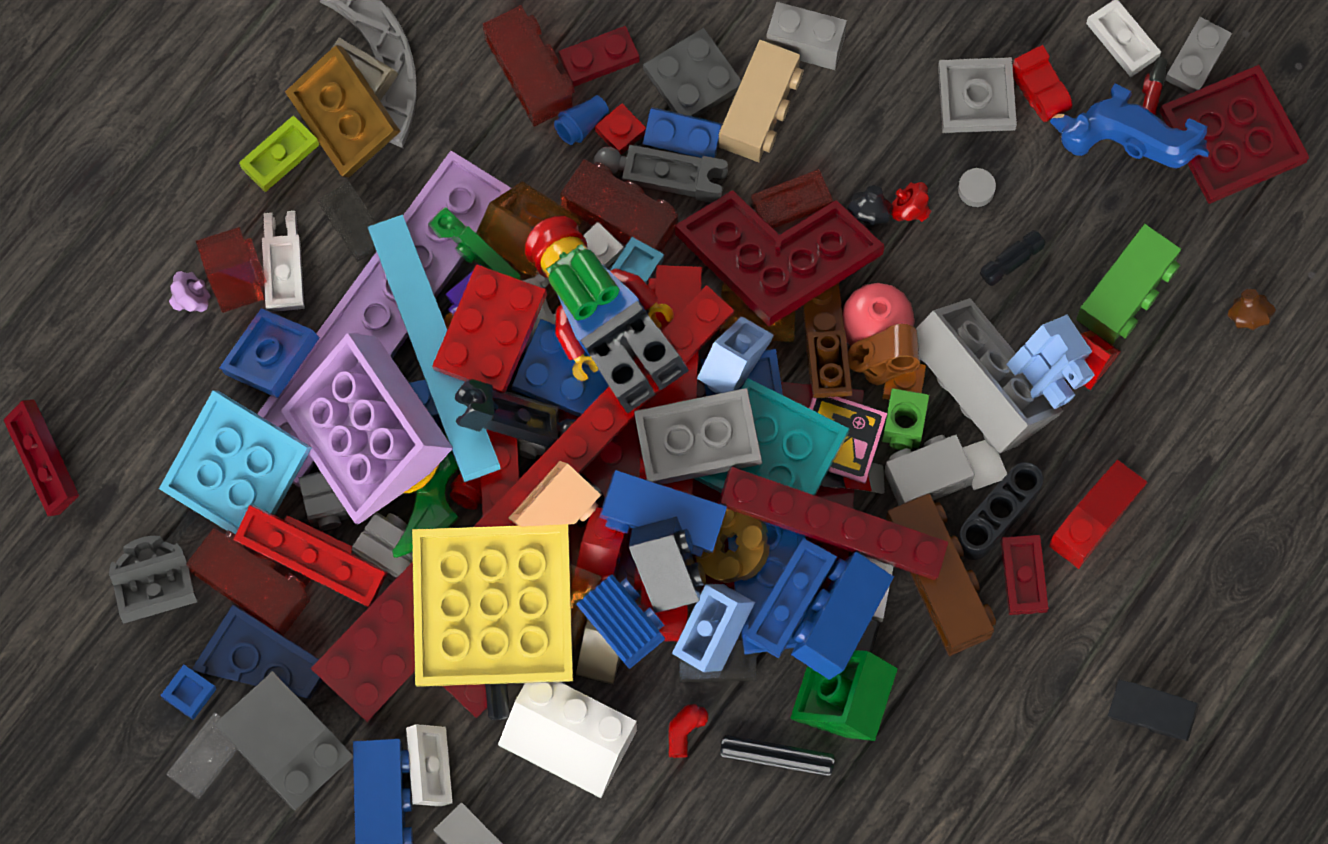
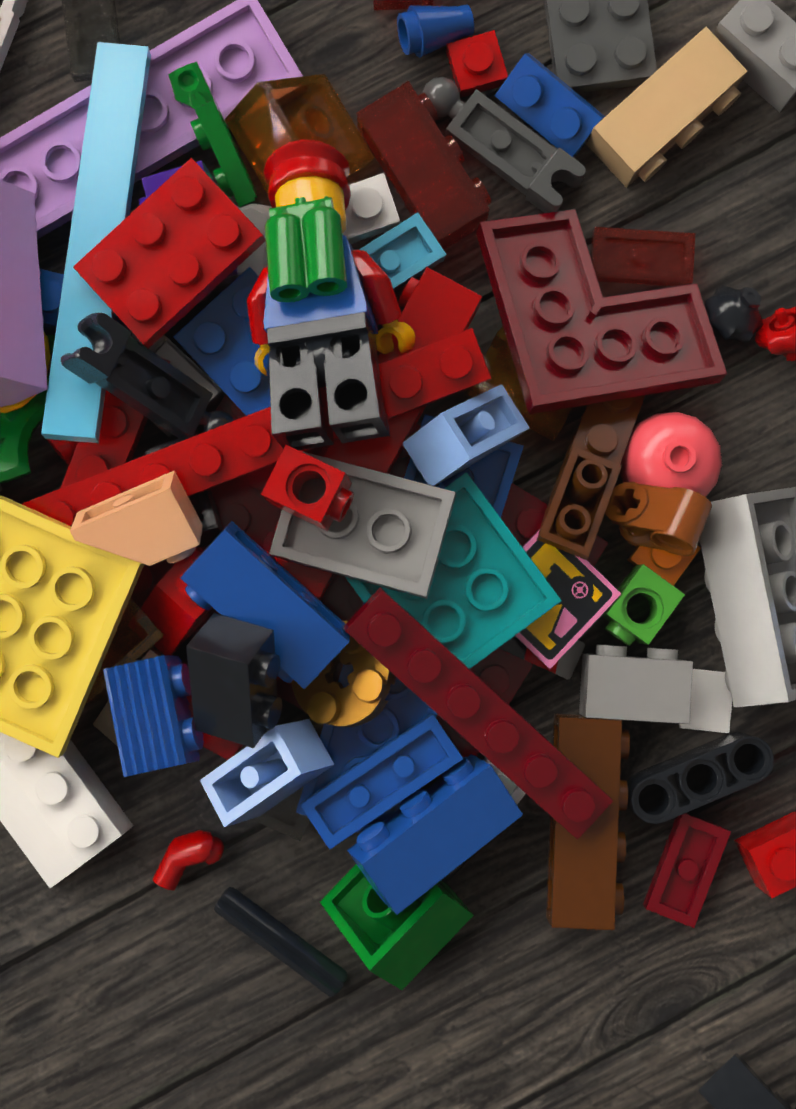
camera: 25 degrees right, 15 degrees up
none -> red brick [261,445,354,532]

